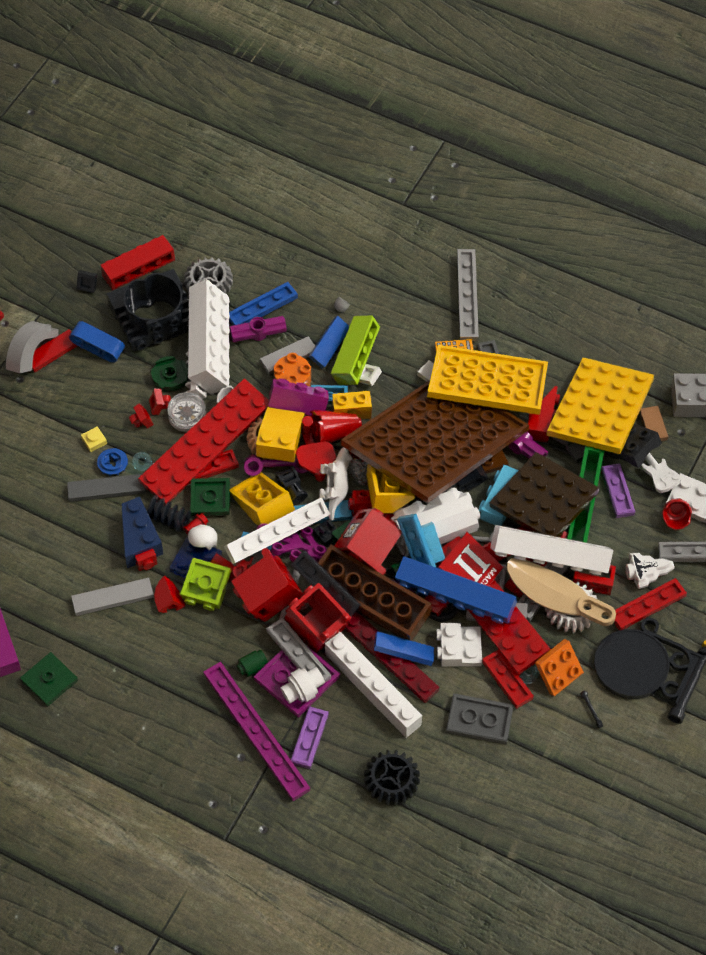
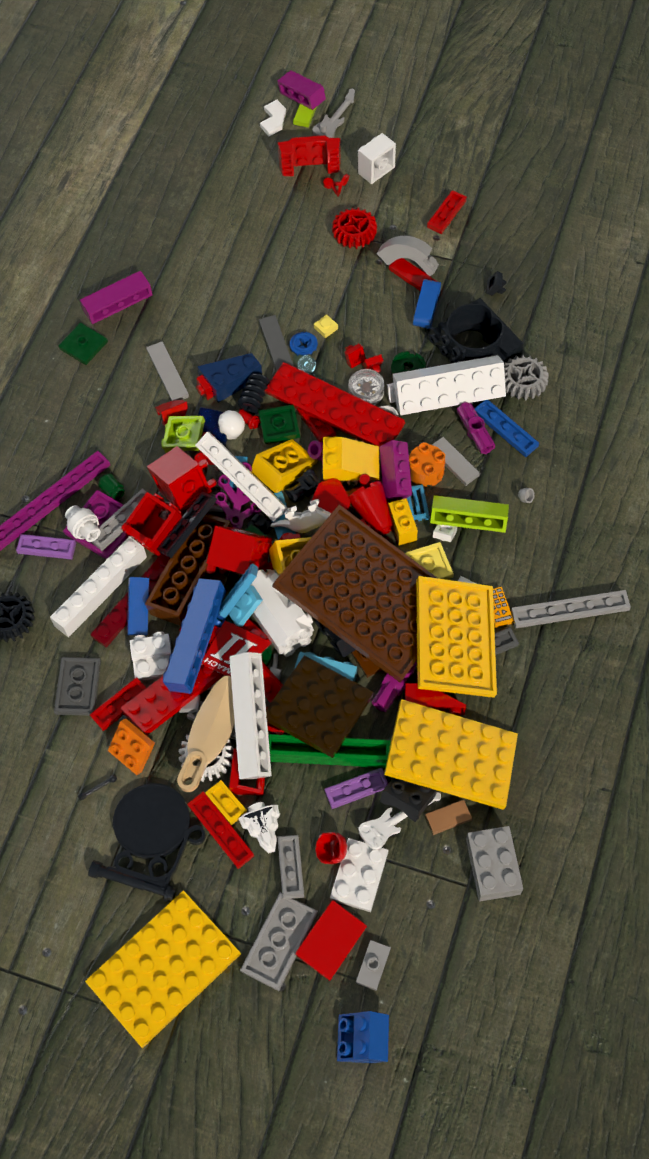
camera: 85 degrees right, 5 degrees up
red brick [100,235,175,291] -> none
blue tile [309,316,349,368] -> none
none -> yellow plate [205,780,247,825]
none -> light yellow plate [405,542,454,580]

